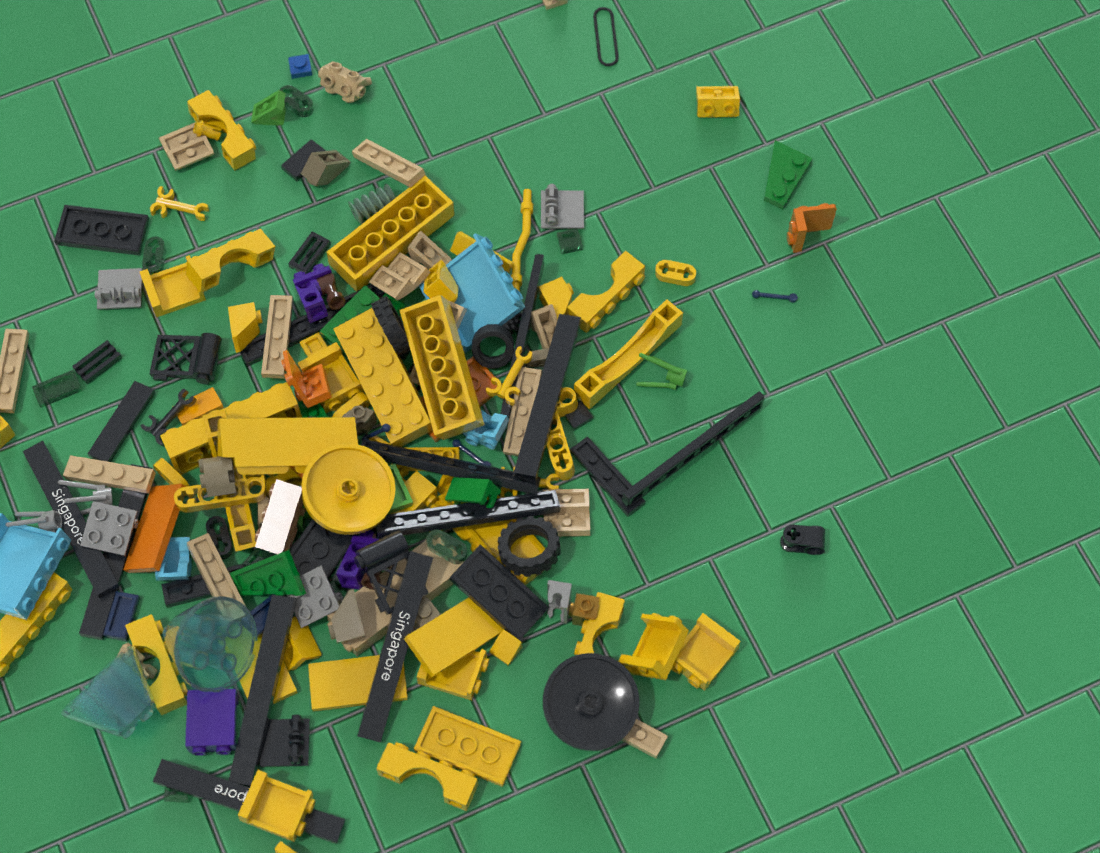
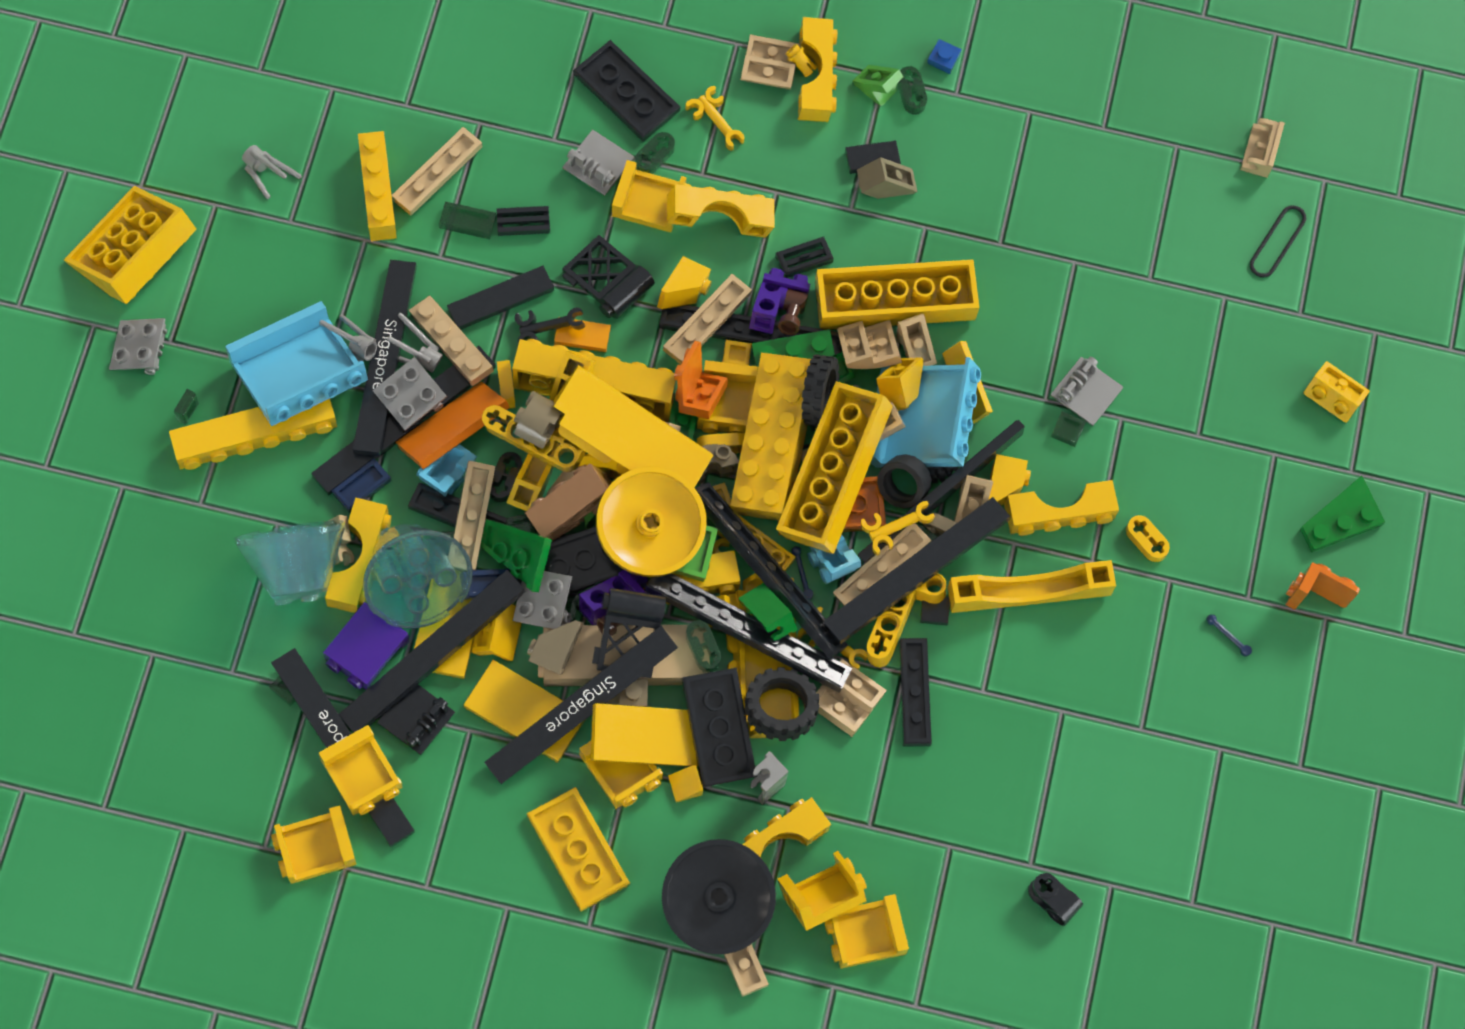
camera: 30 degrees right, 5 degrees up
tan brick [318,61,372,102] -> none
sand green piece [348,184,395,225] -> none
tan plate [352,139,425,187] -> none
dark blue hinge [361,424,391,441] -> none
yellow arch [376,742,478,811] -> none
yellow bar [510,189,533,292] -> none
pearl gold bracket [569,593,599,626] -> none
black tile [622,391,765,508] -> none
bright green plant [636,353,687,390] -> none

